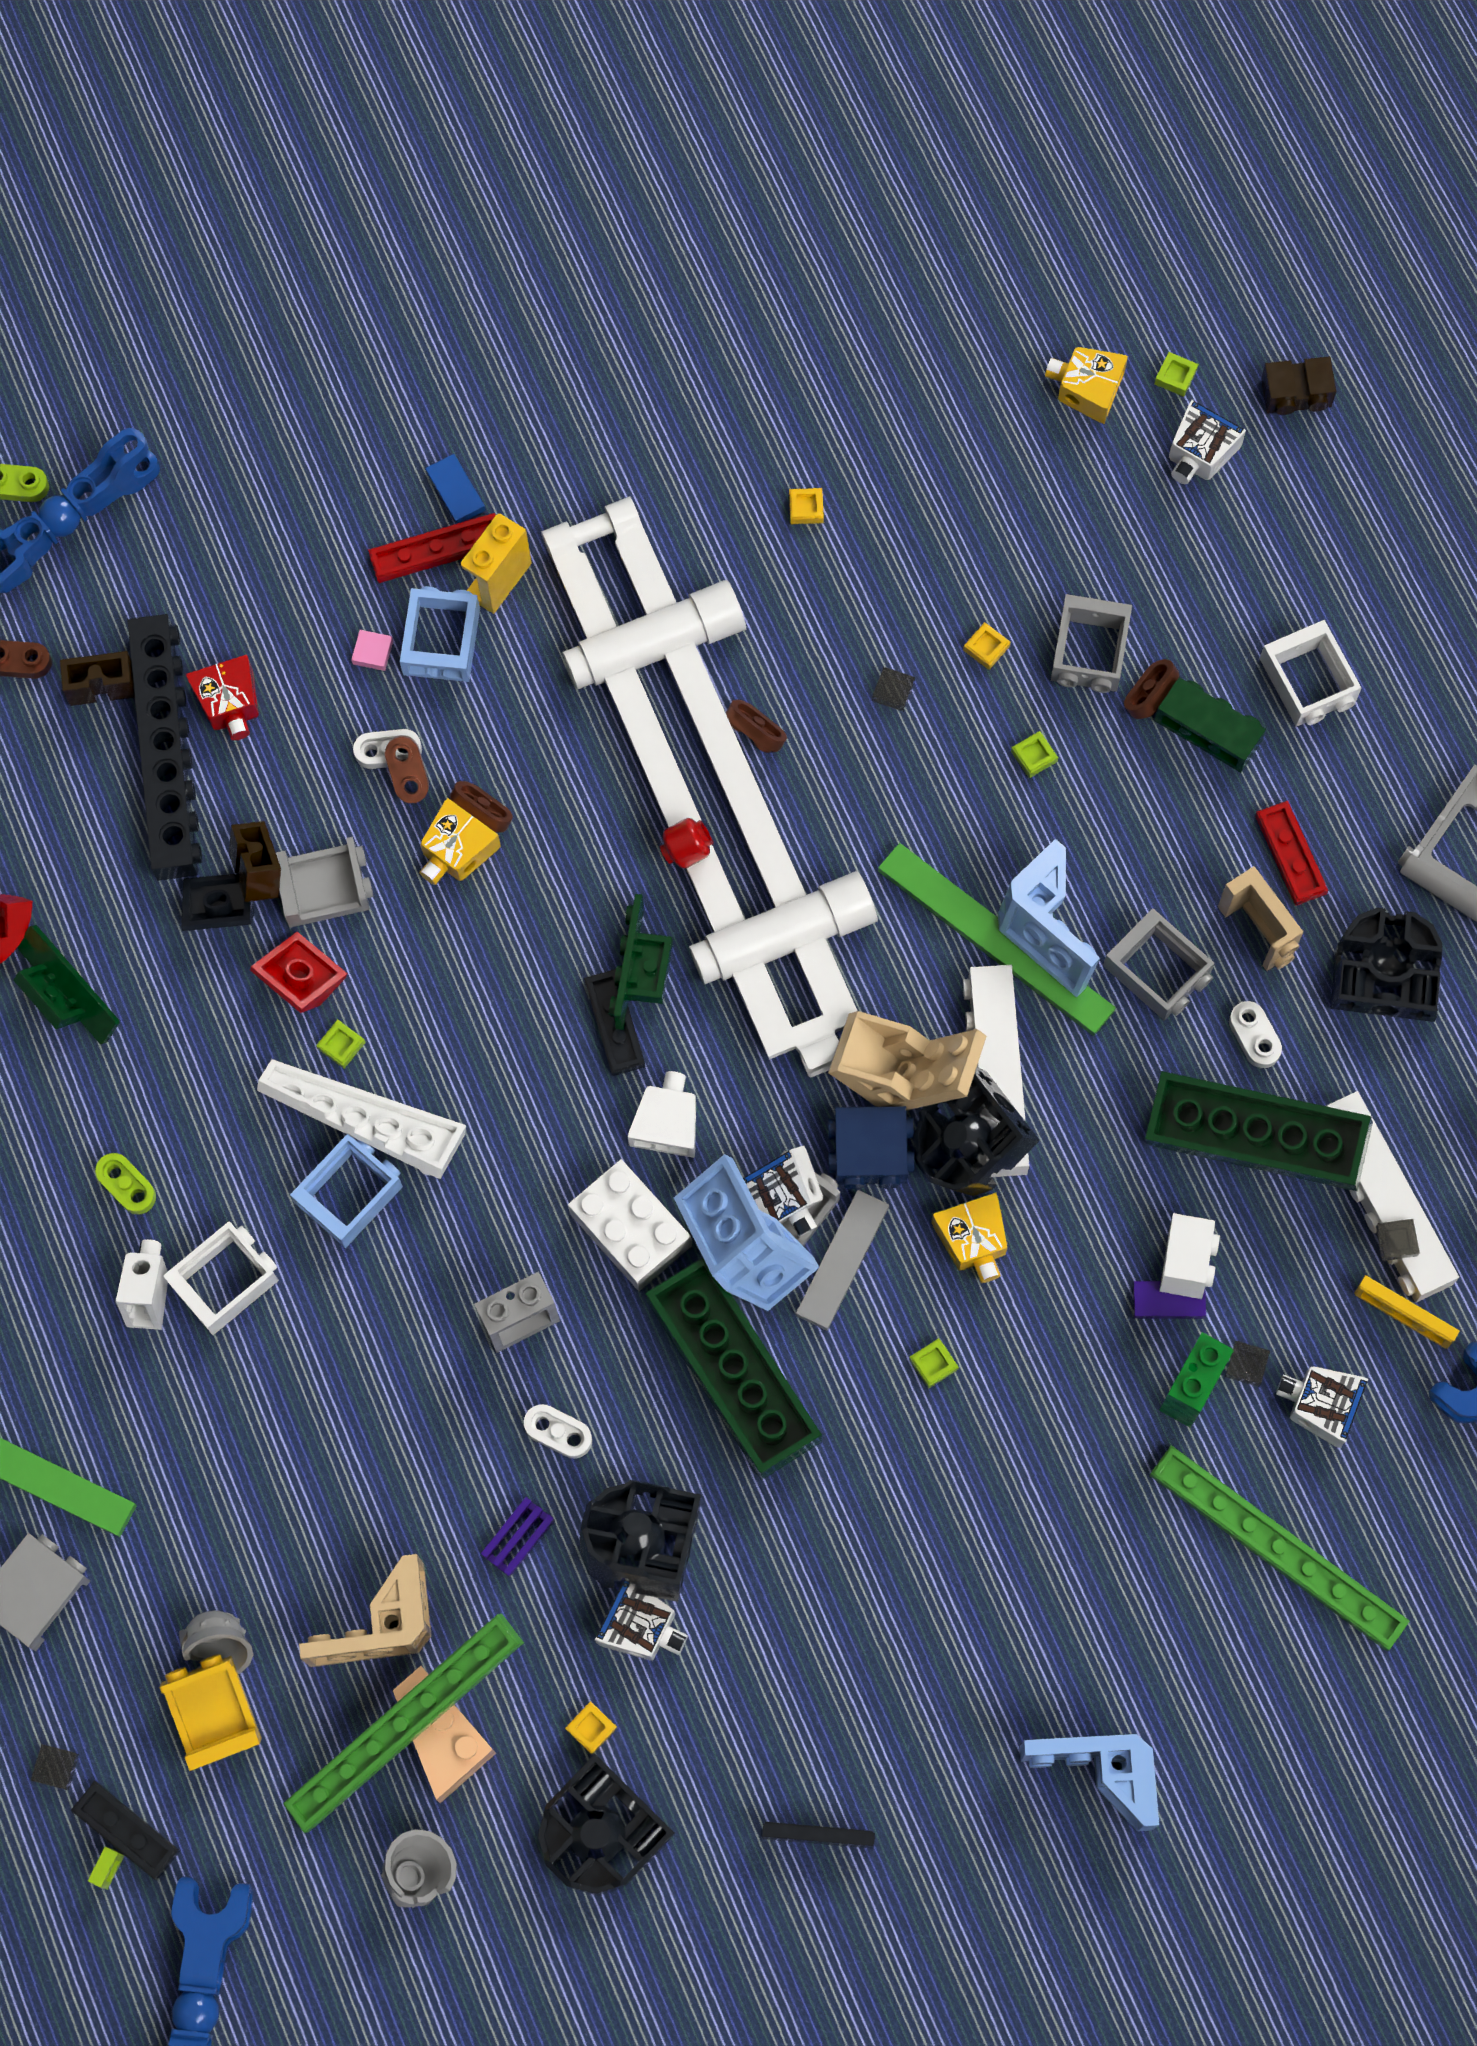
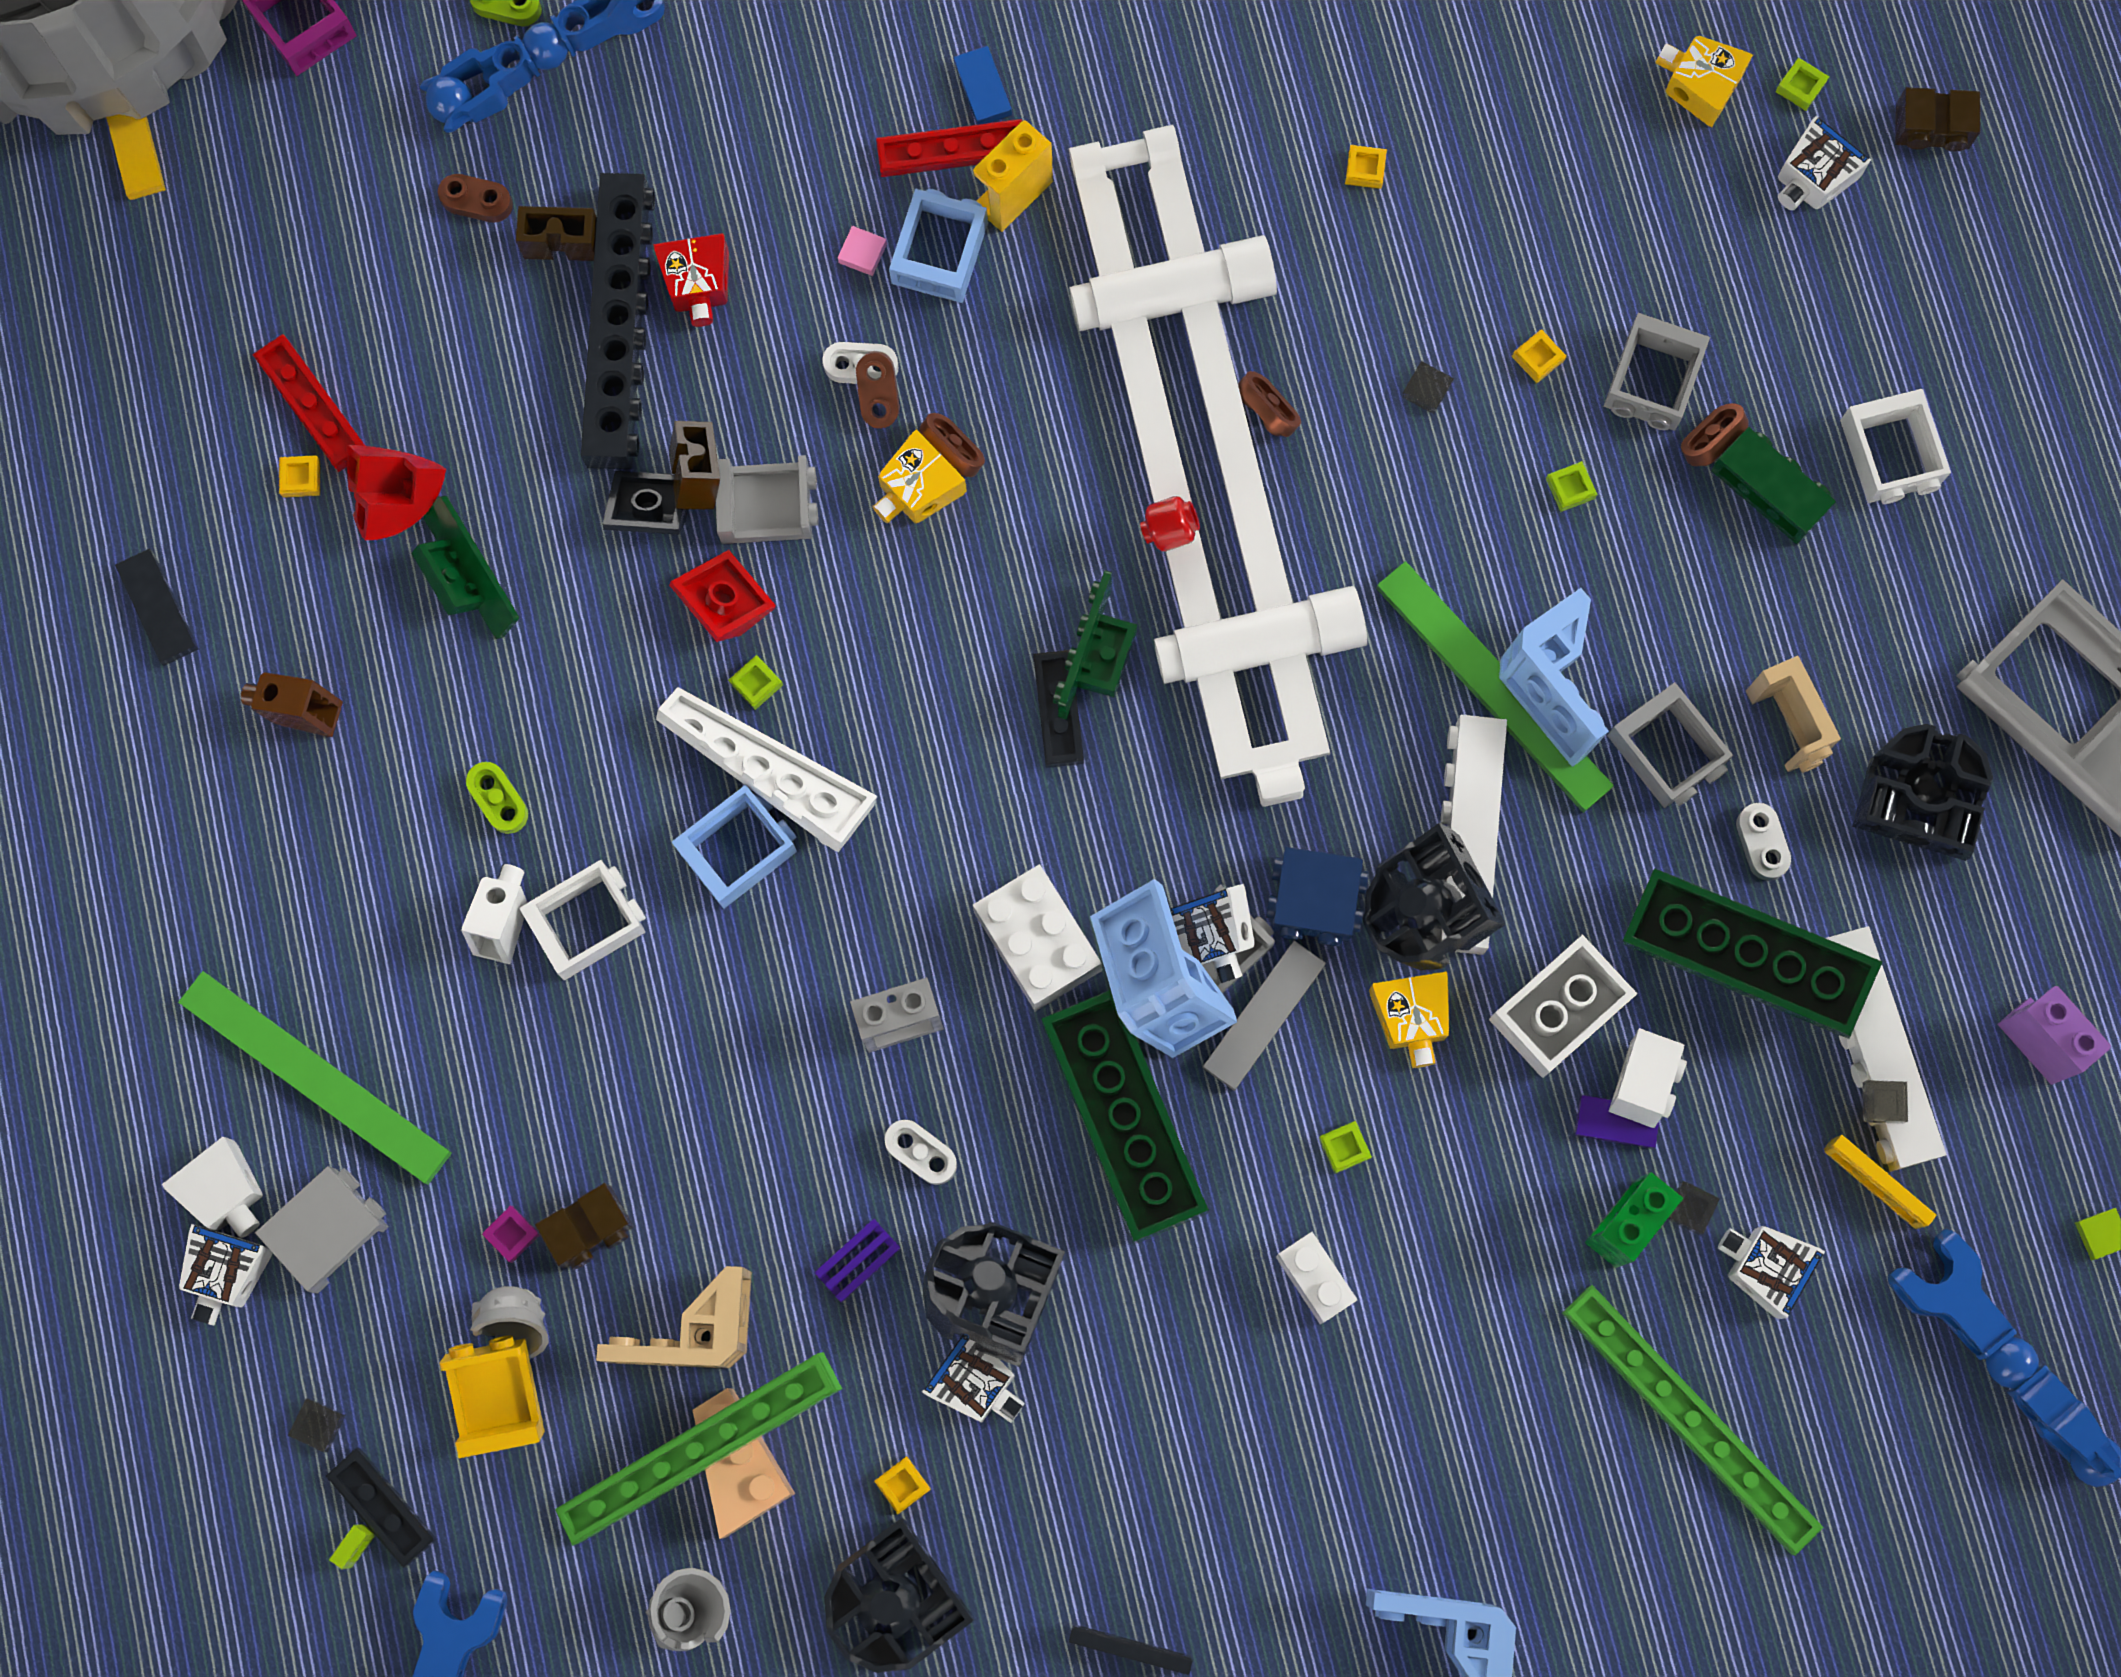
camera: 10 degrees right, 5 degrees up
white torso [628,1071,696,1158] -> none
tan bracket [828,1011,987,1110] -> none
red tile [1255,800,1329,906] -> none
none -> magenta plate [482,1205,540,1263]
none -> dark brown brick [535,1183,634,1270]
none -> white brick [1276,1232,1357,1325]
none -> white brick [1489,935,1637,1078]

